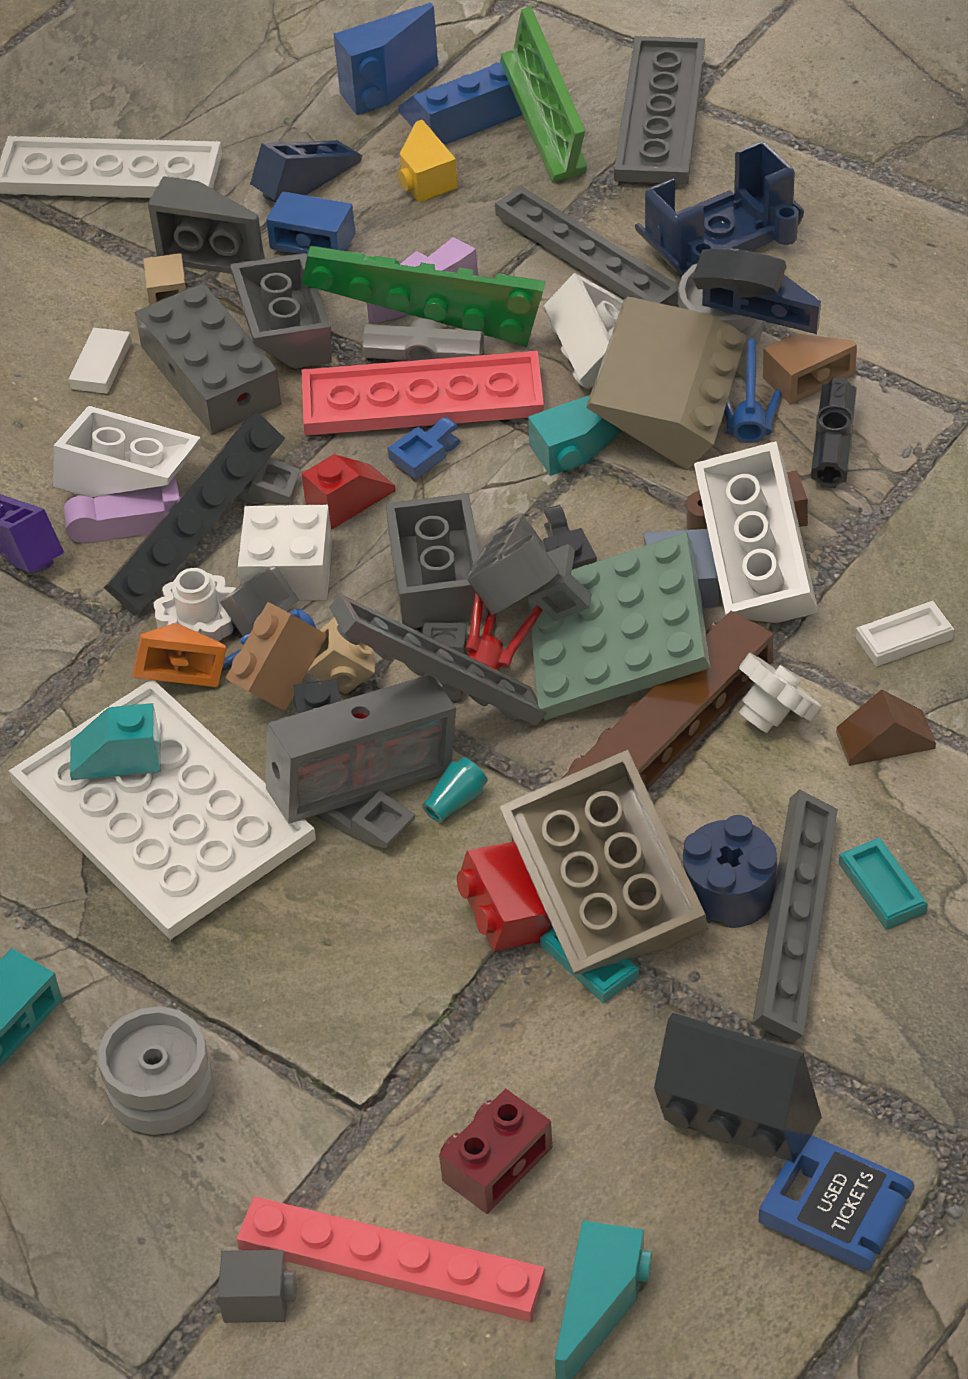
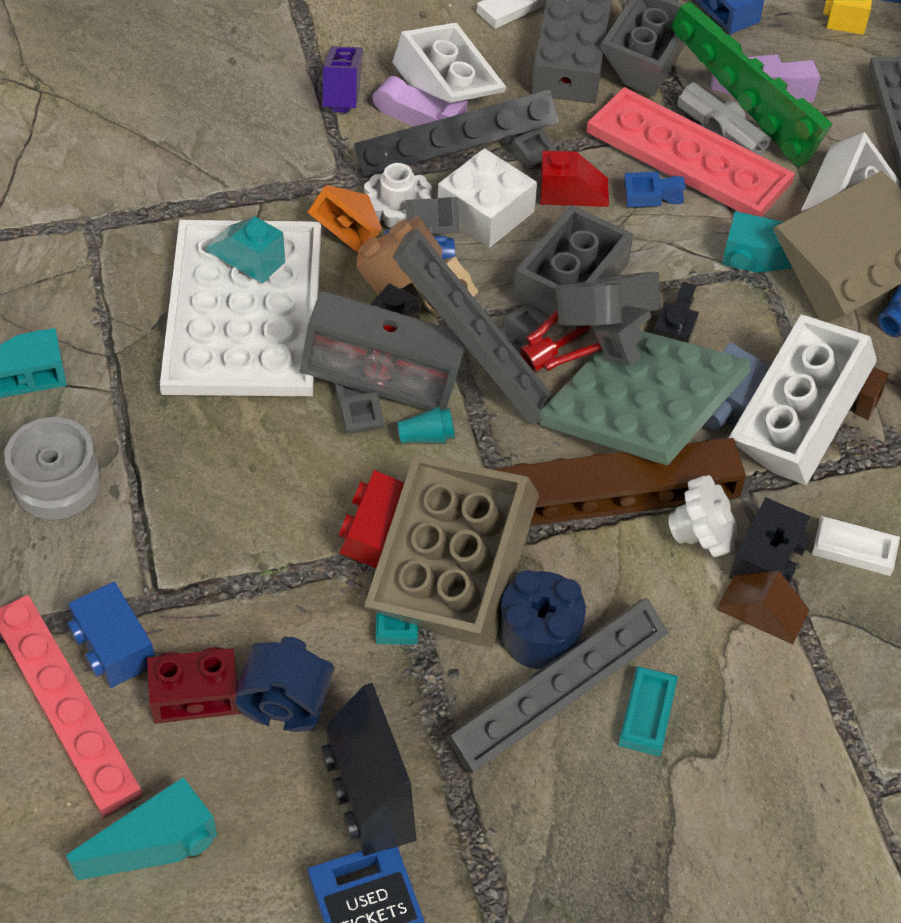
camera: 35 degrees right, 5 degrees up
none -> blue brick [67,581,155,688]
none -> dark blue brick [235,637,335,732]
none -> black brick [729,497,812,583]

